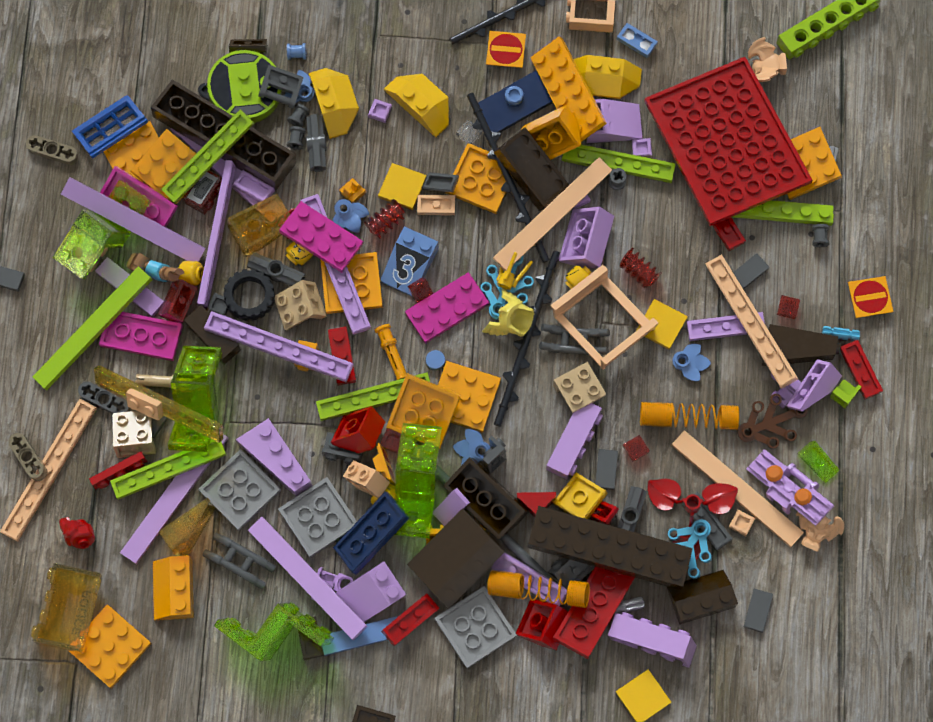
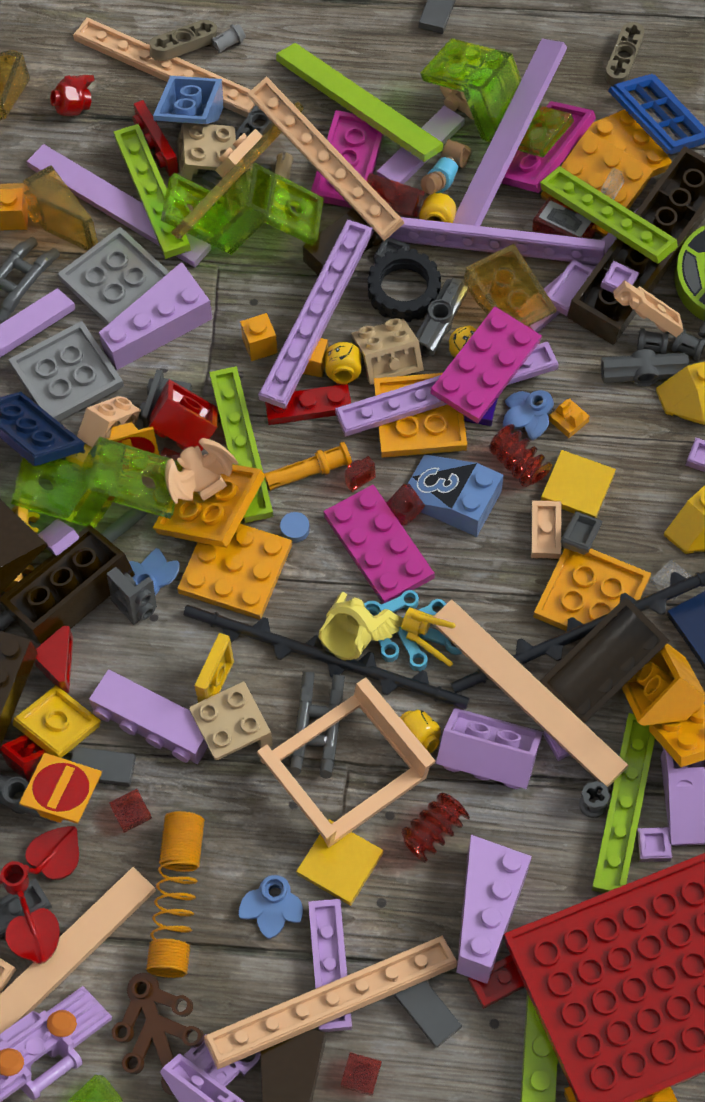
camera: 90 degrees right, 10 degrees down
none -> piece [19,753,102,824]
none -> medium blue slope [153,75,224,124]
none -> light nougat animal [165,438,238,504]
none -> yellow tile [194,633,234,703]
none -> light grey pin [211,24,246,53]
none -> light orange brick [240,313,278,361]
none -> light nougat tile [247,76,404,241]
none -> yellow head [325,342,361,384]
none -> clear red plate [345,456,376,492]
none -> lavender wedge [456,835,532,984]
none -> clear tile [600,168,625,200]
none -> lavender tile [600,261,639,293]
none -> light nougat hinge [613,280,683,338]

